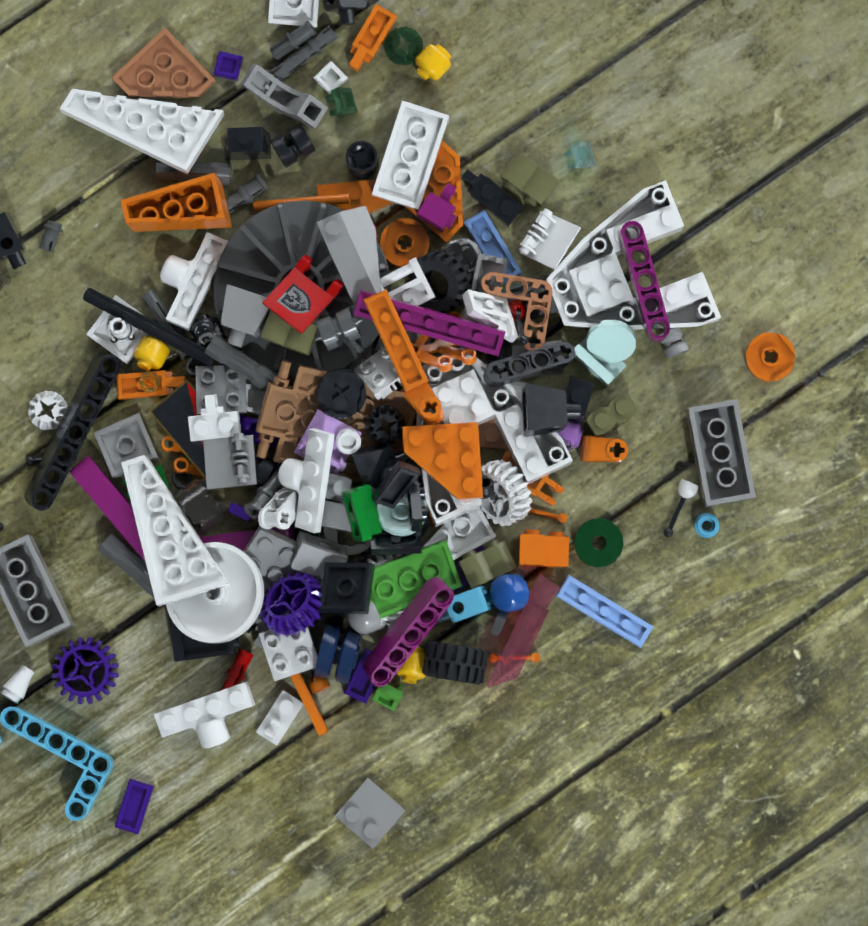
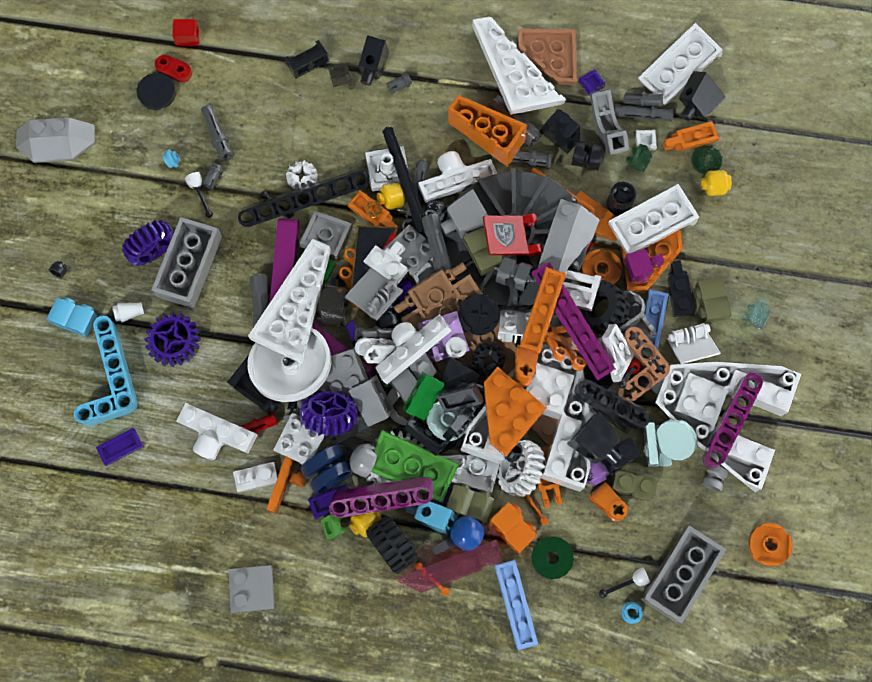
camera: 45 degrees right, 10 degrees down
black tile [318,562,375,614] -> none

